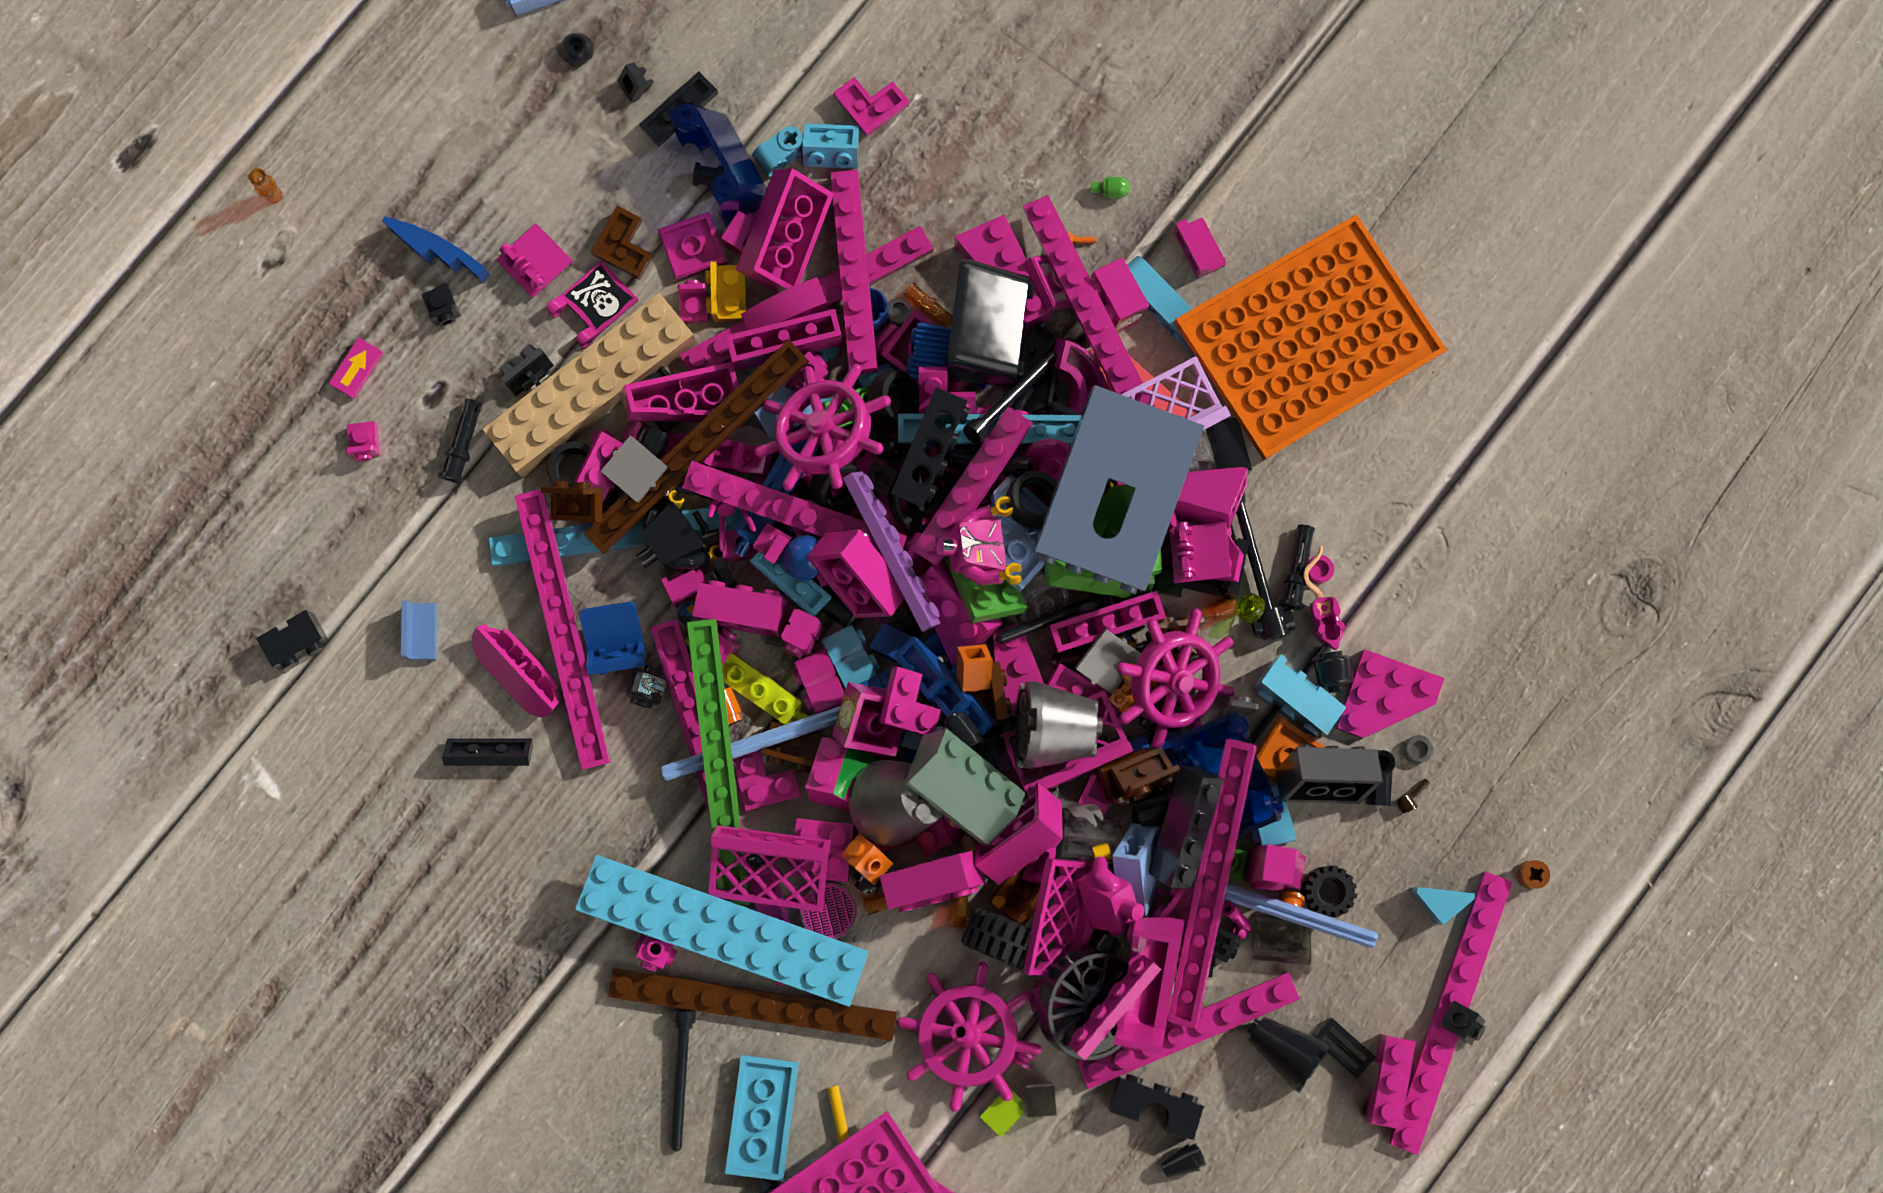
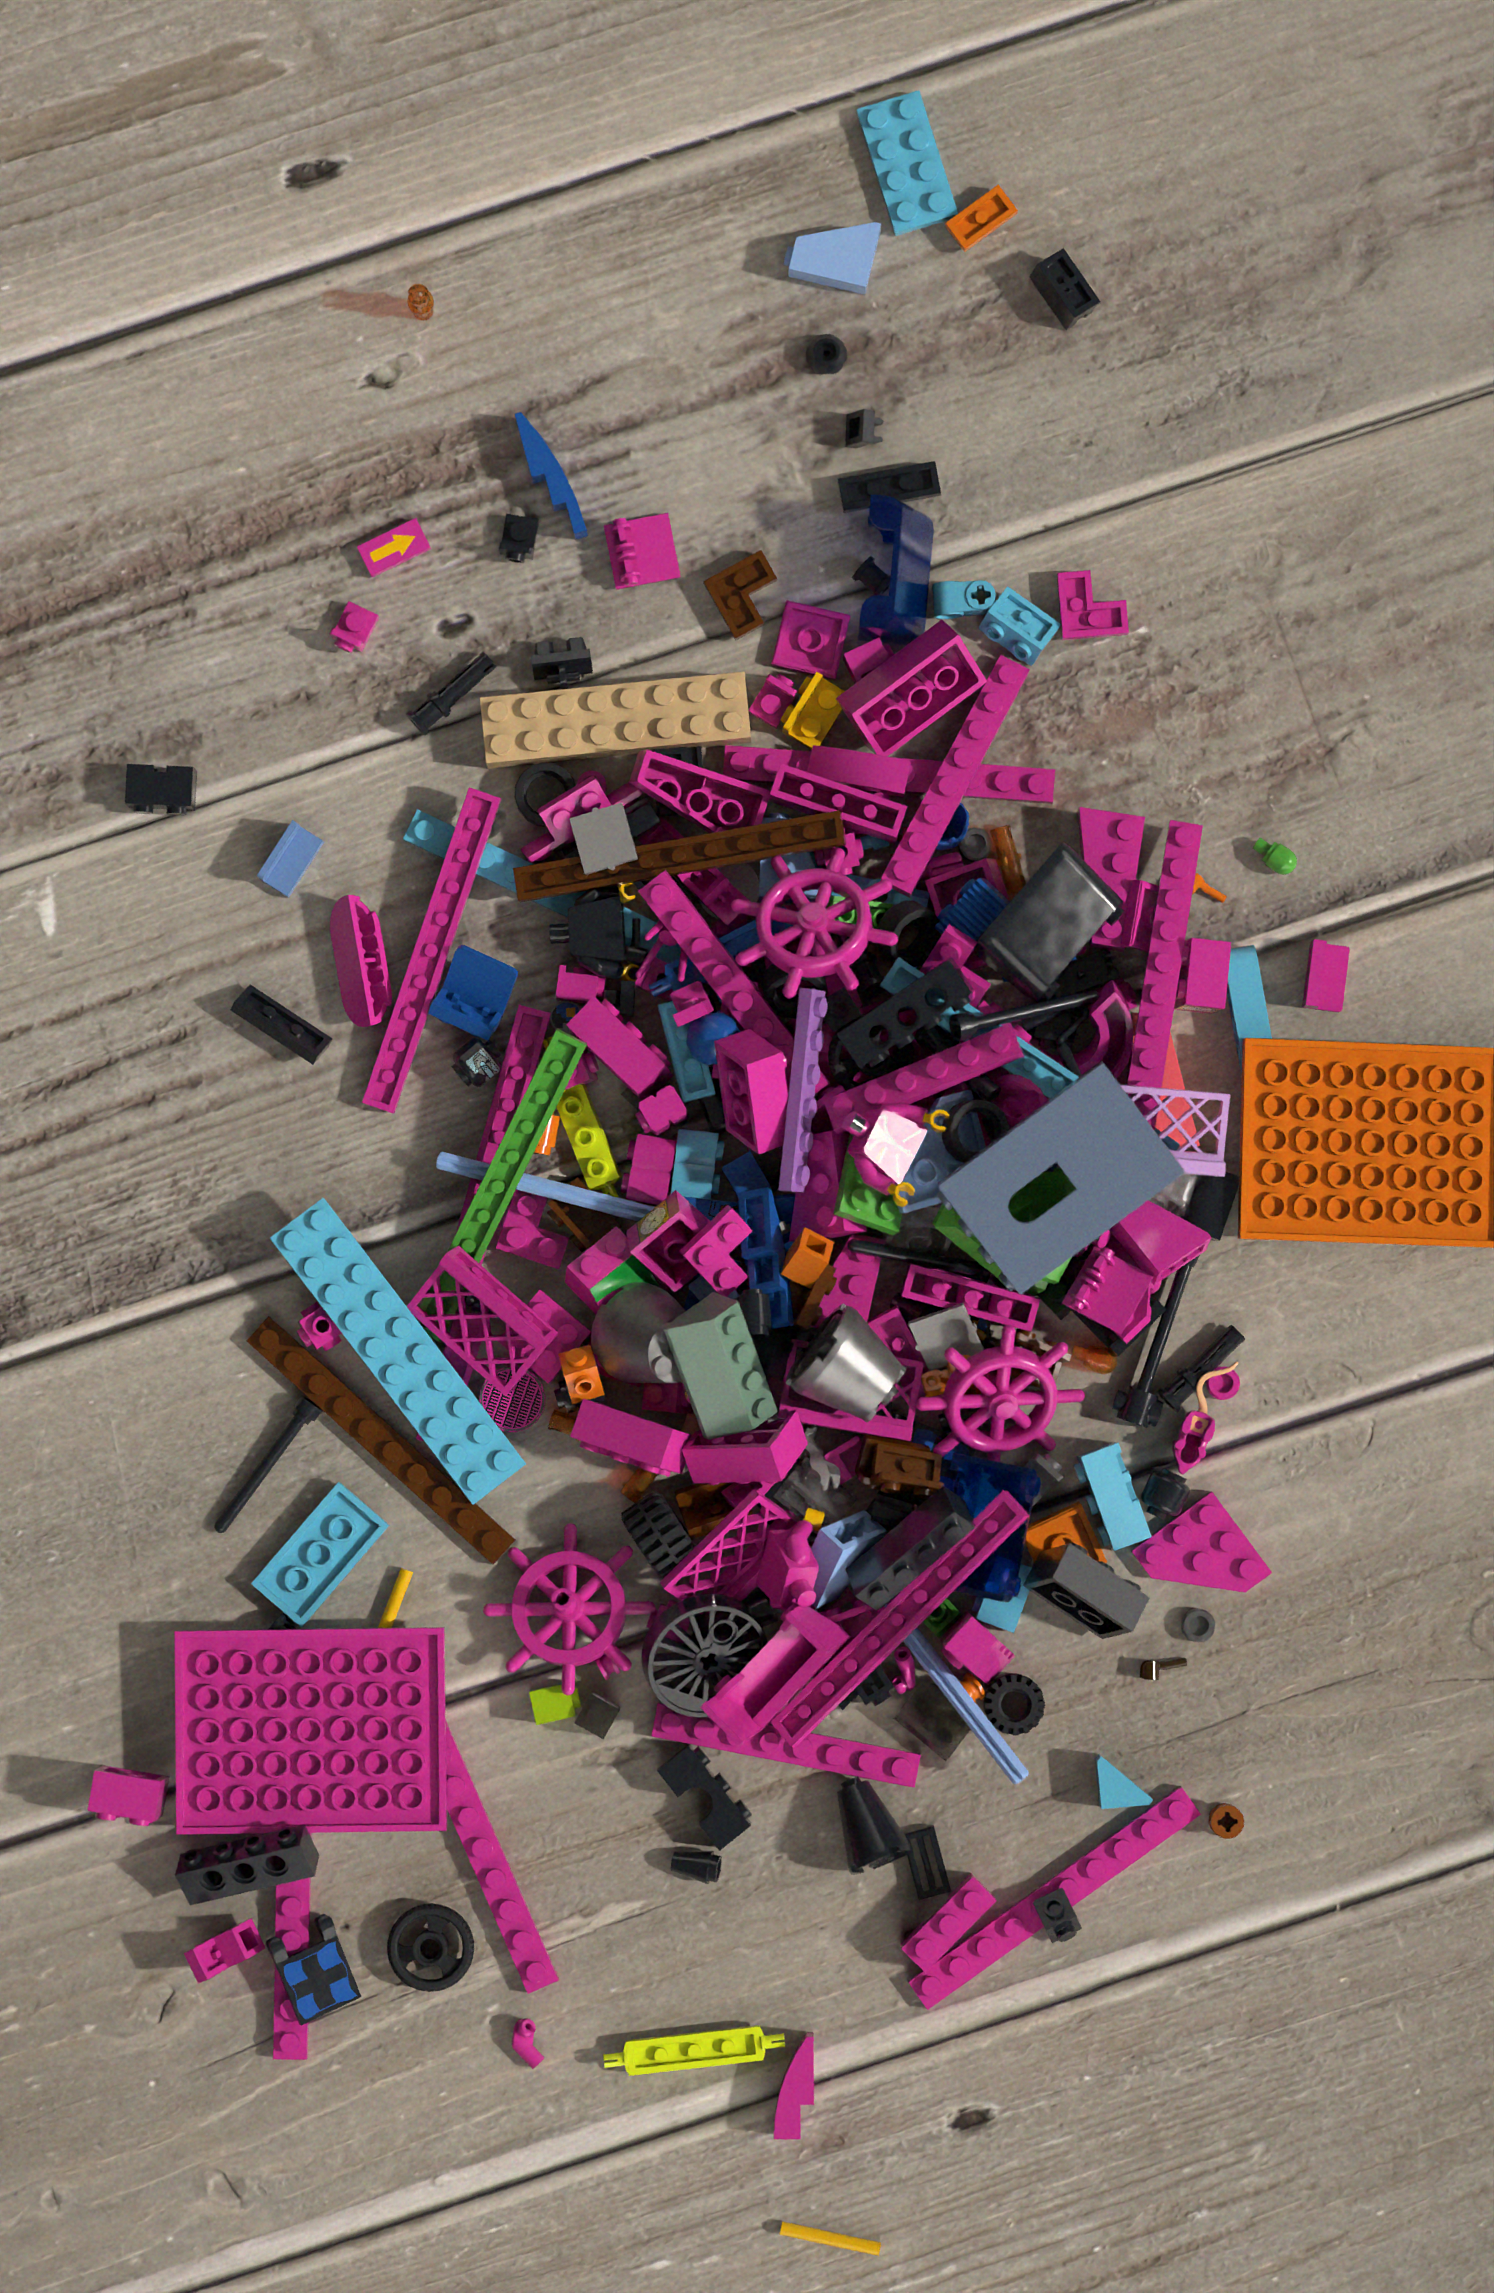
camera: 40 degrees right, 5 degrees up
reddish brown bracket [541,481,602,522] -> none
flag [546,261,639,349] -> none
dark pink plate [1068,955,1161,1060] -> none
clear neon green tile [1237,593,1265,623] -> none
black piece [1365,750,1396,806] -> none

